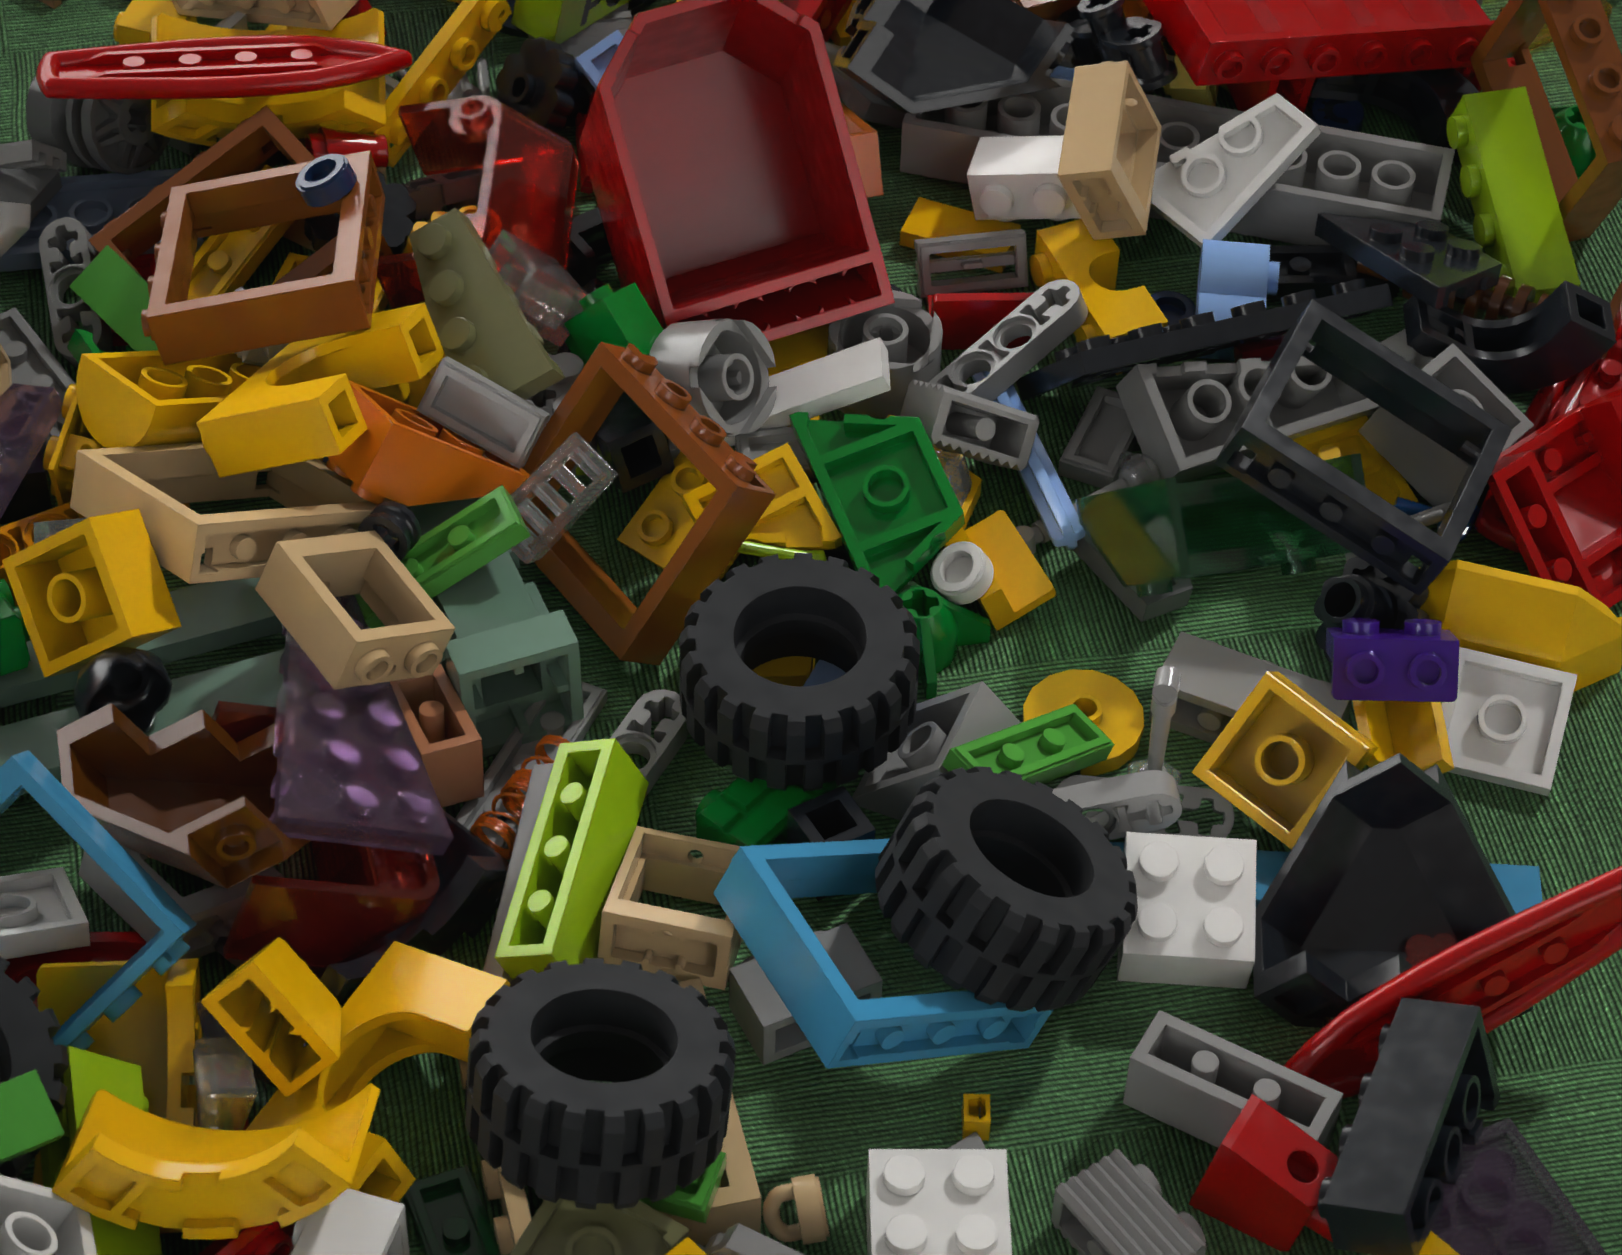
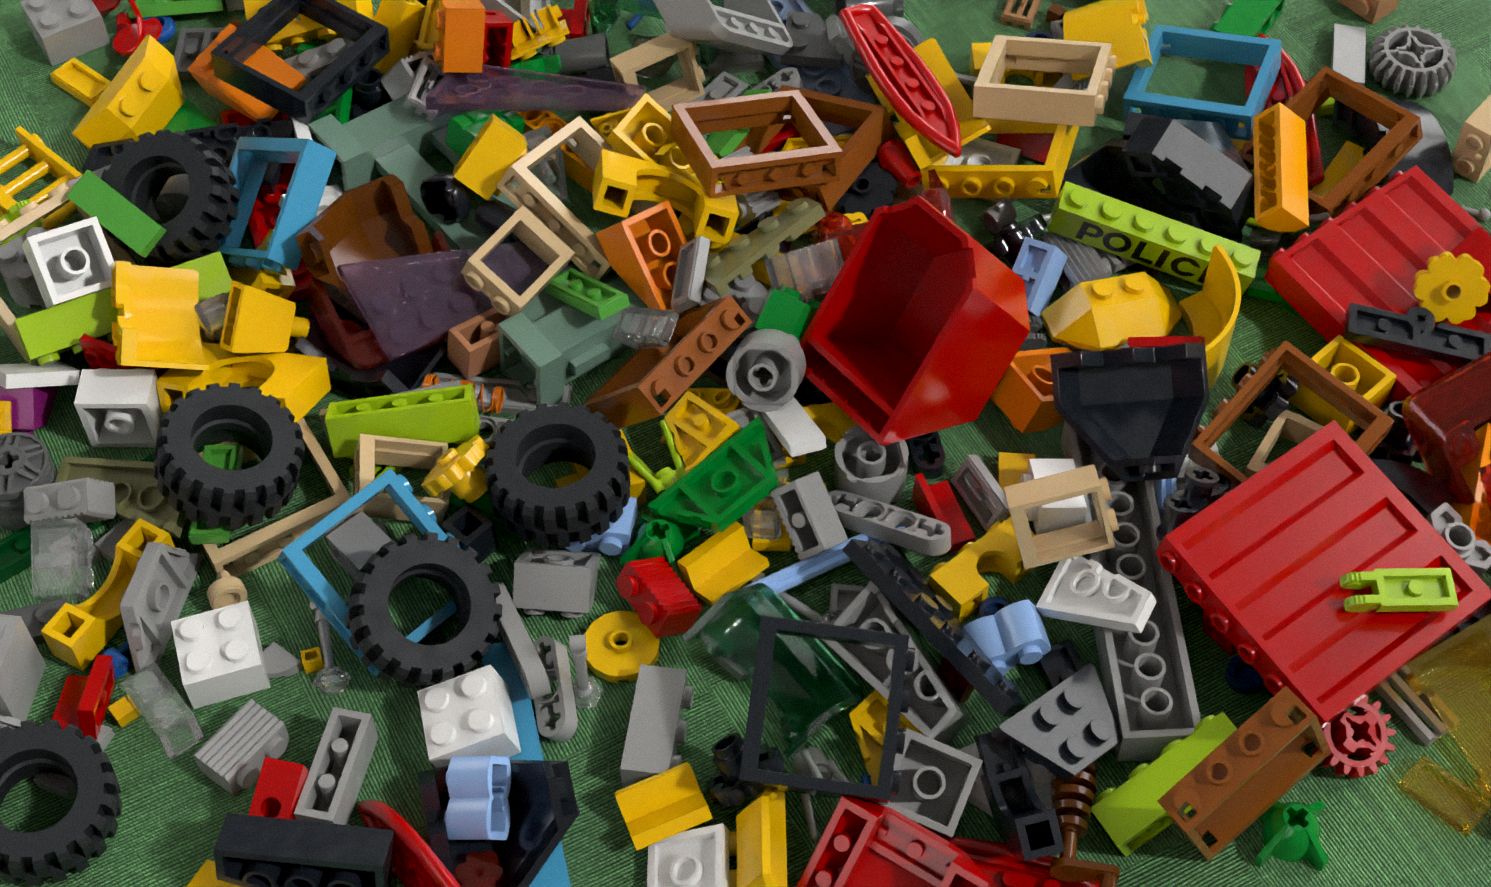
camera: 75 degrees right, 5 degrees up
dark blue tile [295,154,357,207] -> none
black bush [358,501,421,561] -> none
white tile [930,541,994,605] -> none
bright green tile [942,704,1115,784] -> none
yellow brick [1191,671,1379,850] -> none
dark purple bracket [1326,618,1460,702] -> none
none -> piece [309,601,351,695]
none -> yellow plant [421,435,489,503]
none -> light blue brick [444,755,511,840]
none -> black brick [475,199,520,244]
none -> red brick [615,556,702,639]

